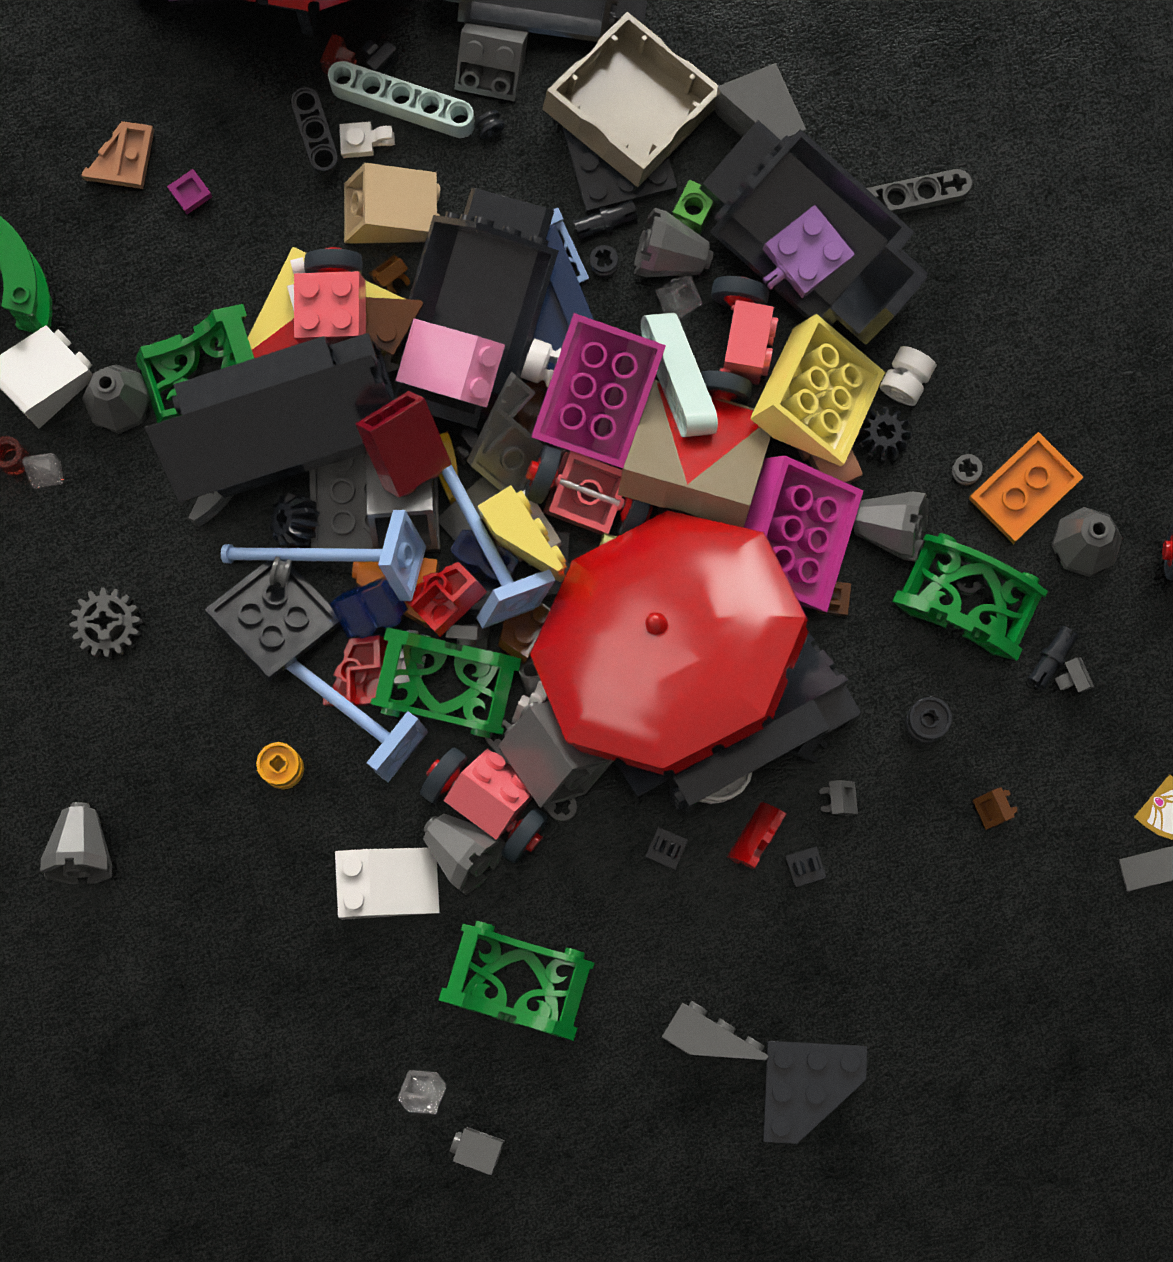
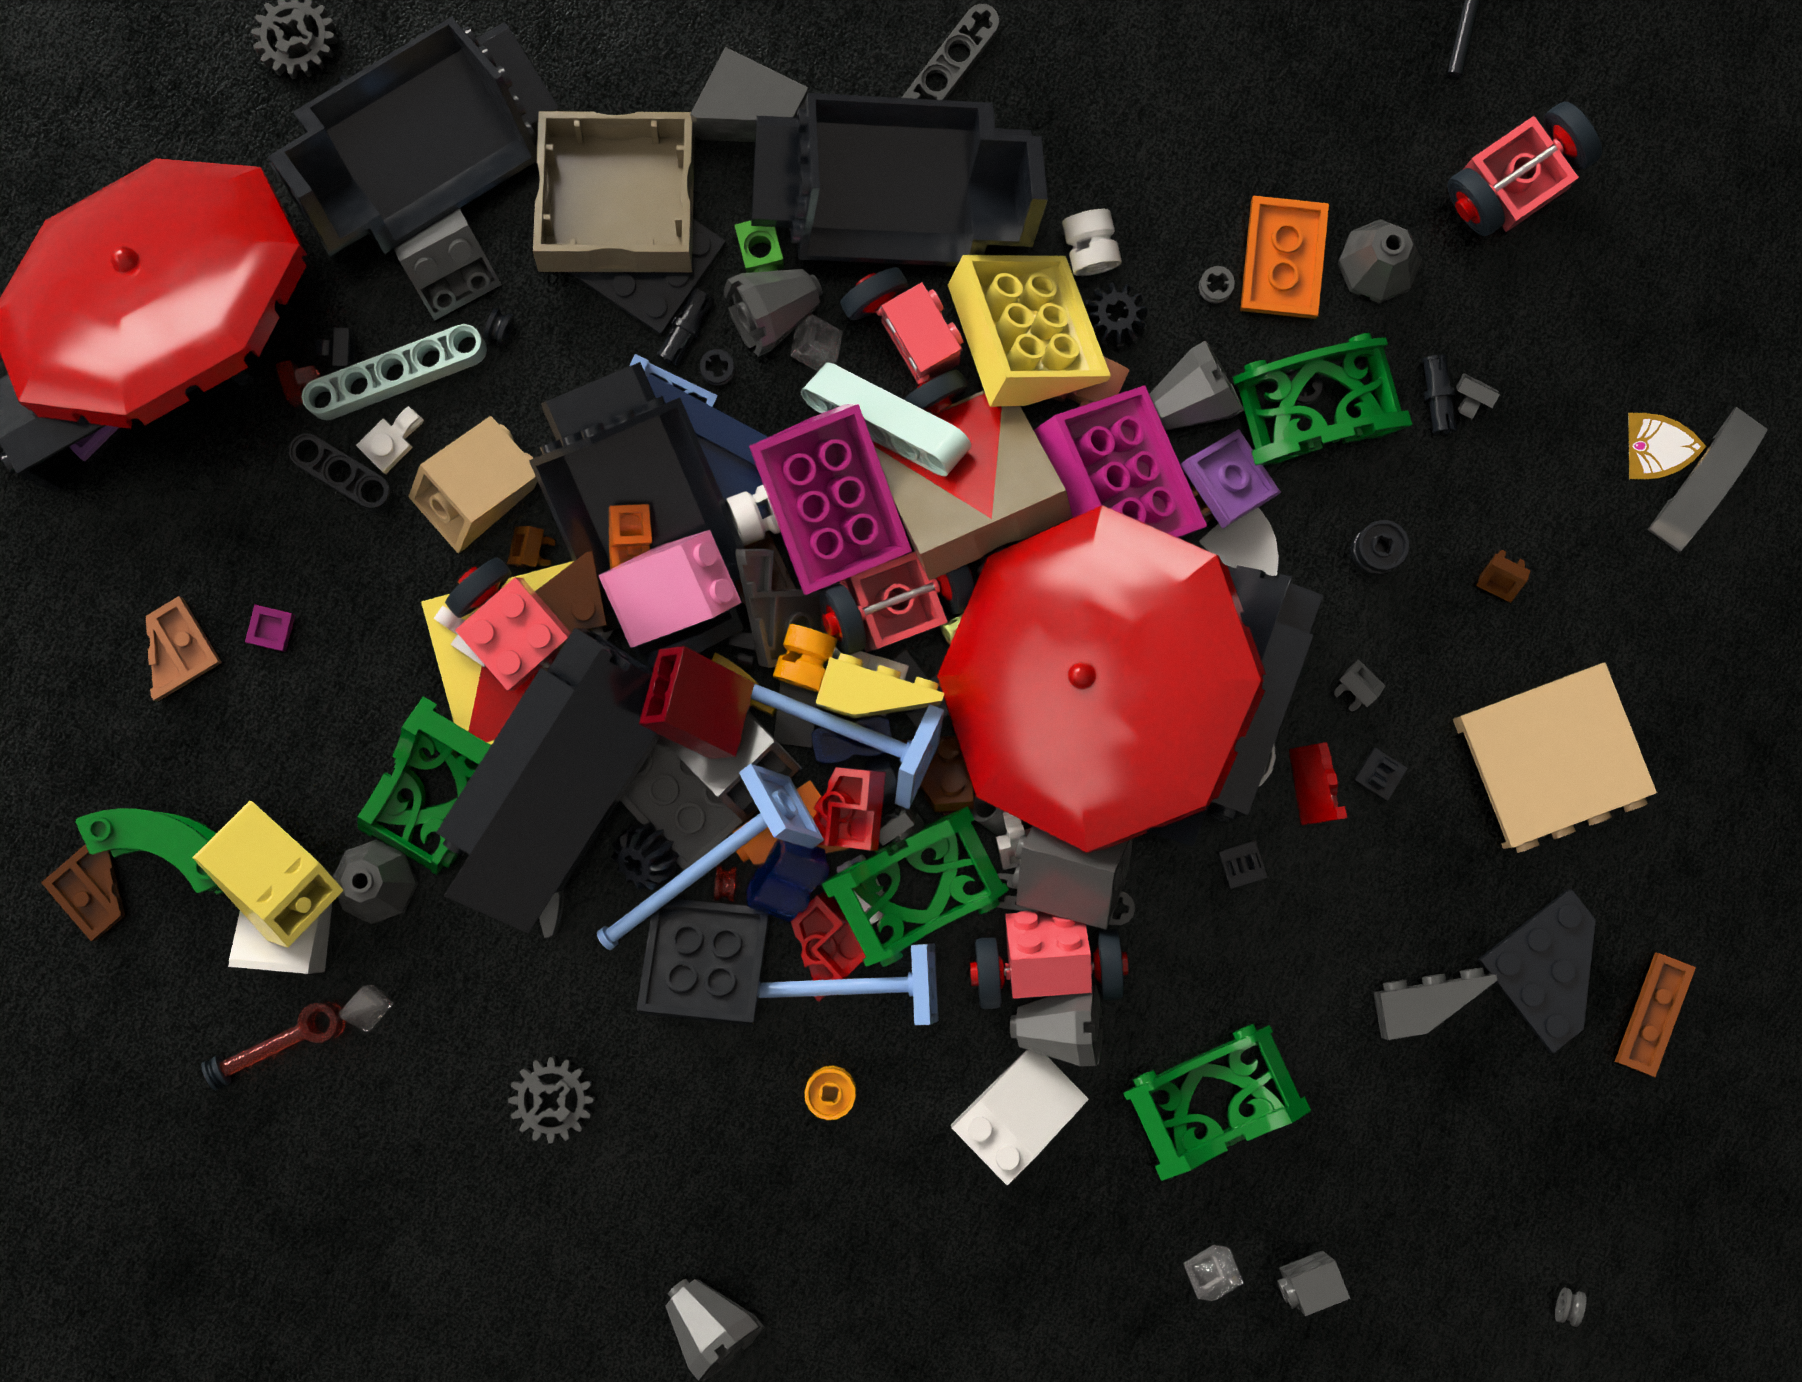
camera: 45 degrees left, 5 degrees up
dark grey bush [269,556,292,588] -> none
medium lavender plate [763,205,855,298] -> none
none -> light yellow slope [192,801,344,948]
none -> orange slope [609,504,652,569]
none -> clear red bush [714,866,737,902]
none -> light orange wheel [773,624,837,692]
none -> medium lavender tile [1180,429,1281,529]
none -> white sticker [1199,507,1279,576]
none -> tan panel [1453,662,1657,853]
none -> dark orange plate [1615,953,1696,1077]

